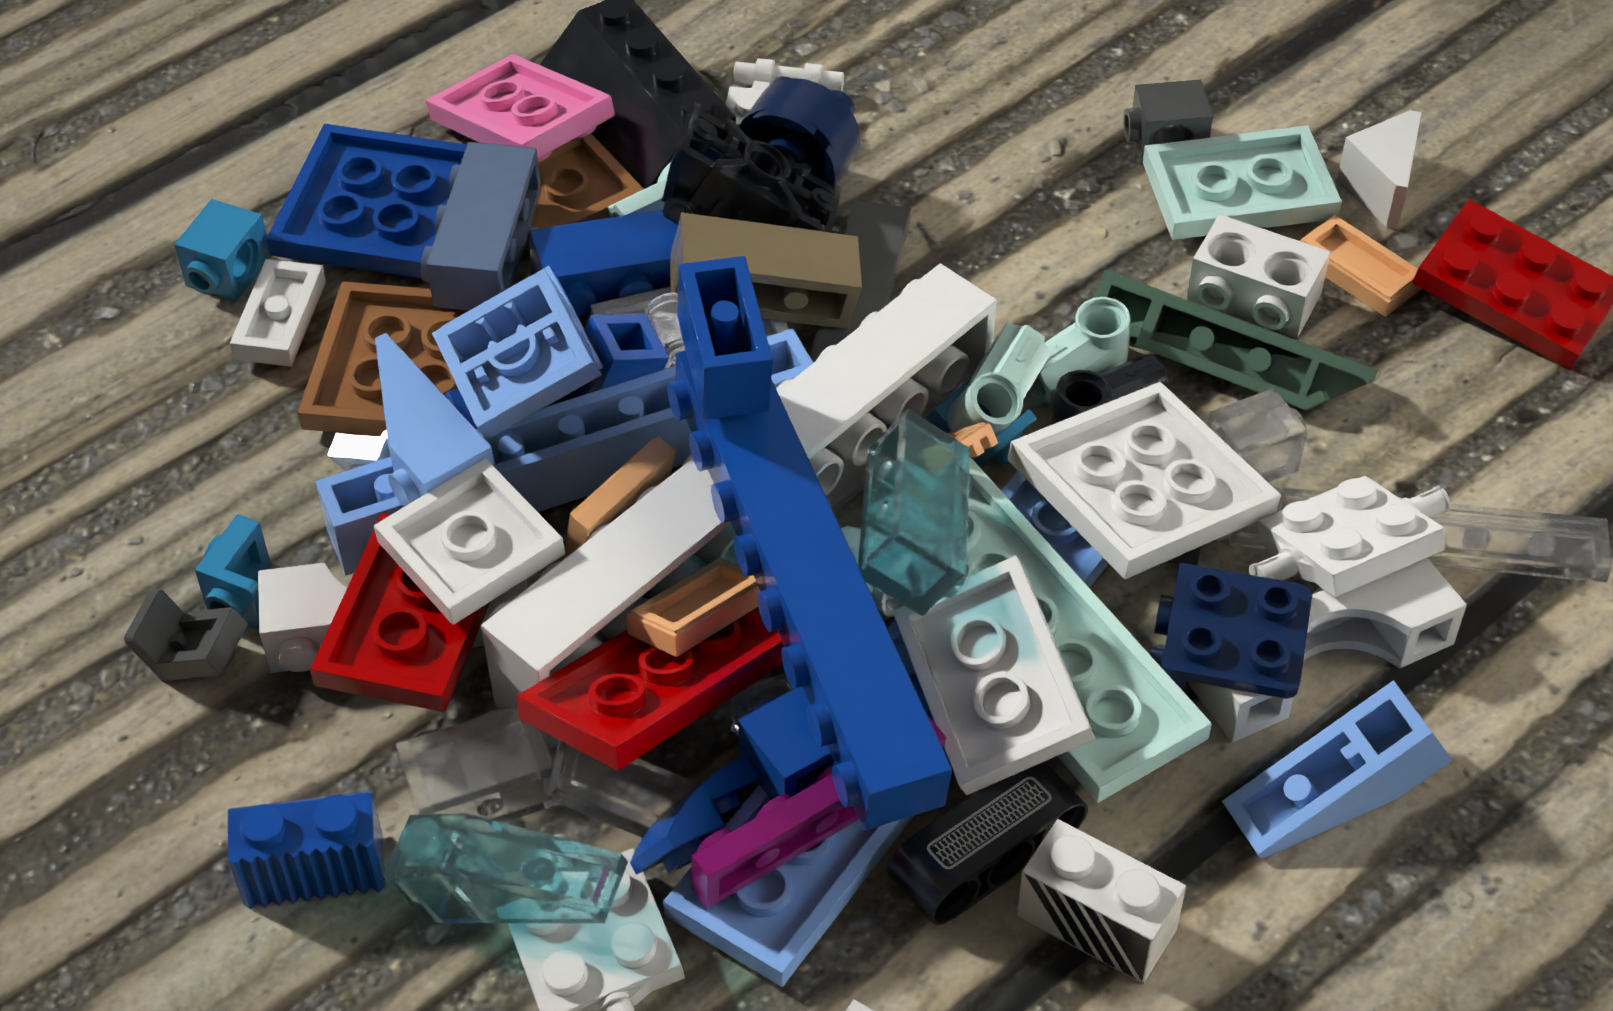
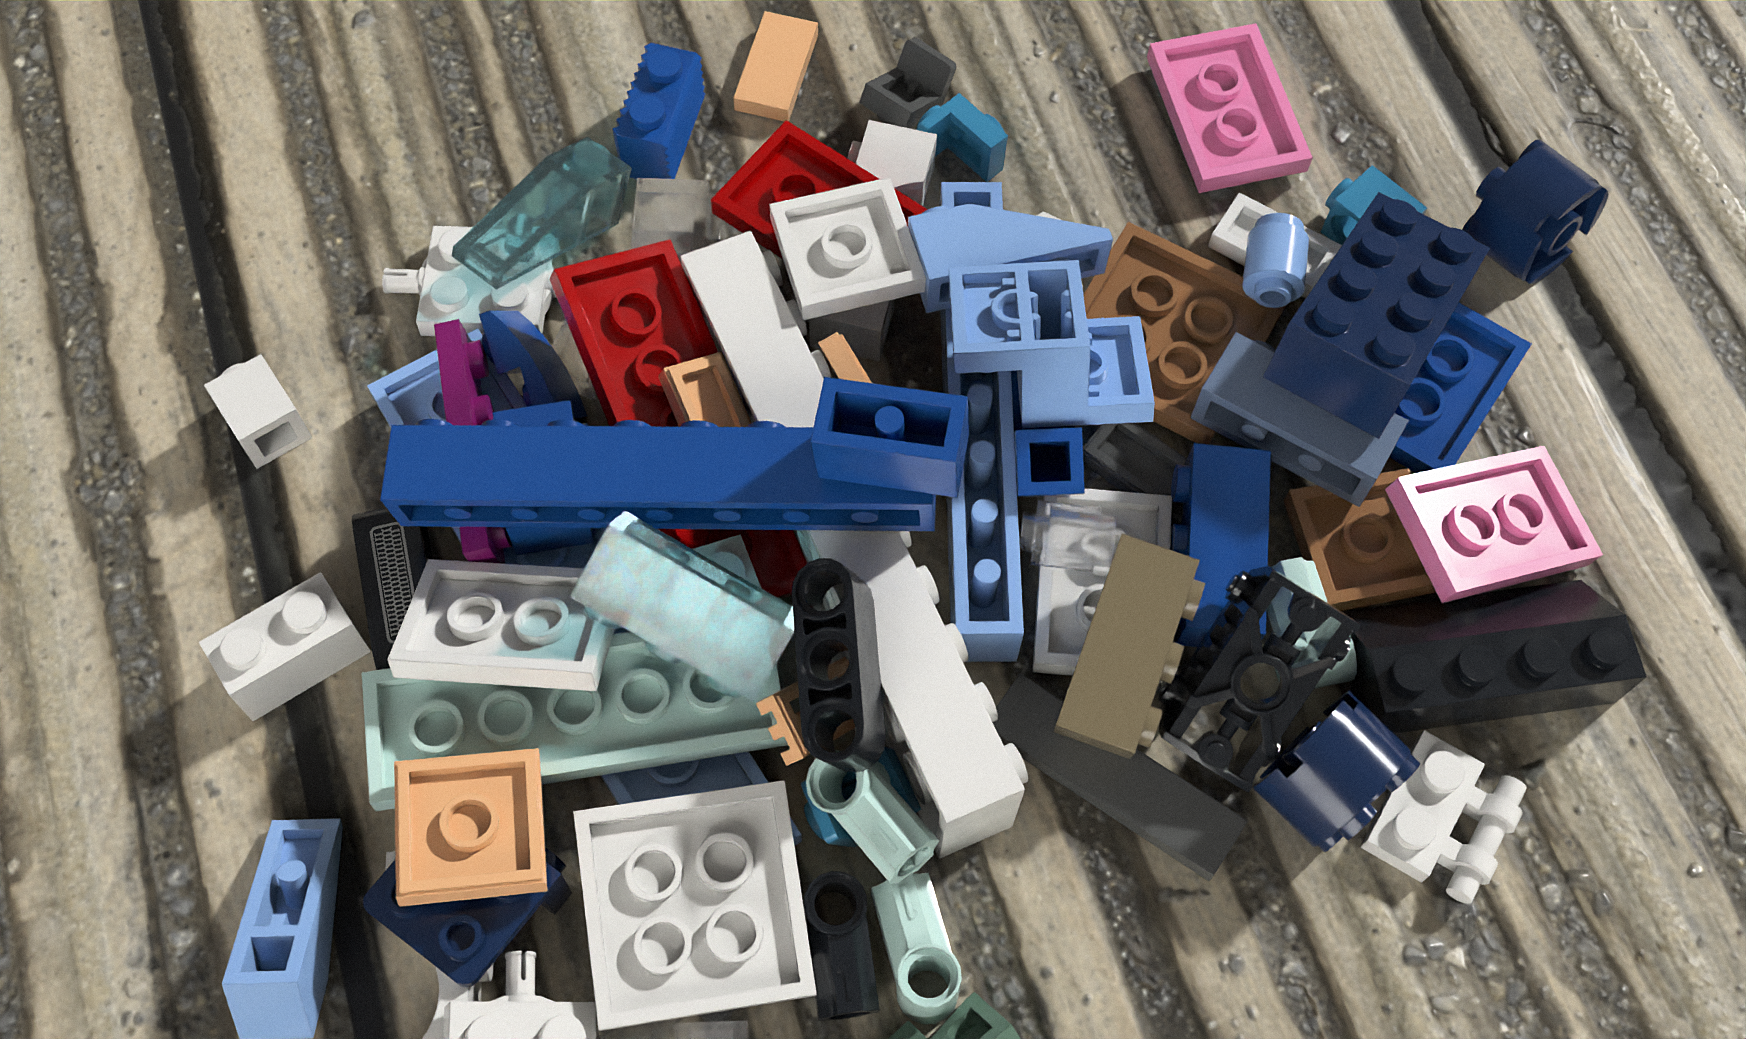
camera: 110 degrees right, 15 degrees up
none -> light nougat tile [394,748,548,907]
none -> light nougat tile [733,11,818,121]
none -> black beam [792,558,885,773]
none -> bright pink plate [1147,23,1313,193]
none -> light blue brick [1242,213,1309,308]
none -> dark blue brick [1263,192,1490,439]
none -> dark blue brick [1462,139,1609,284]

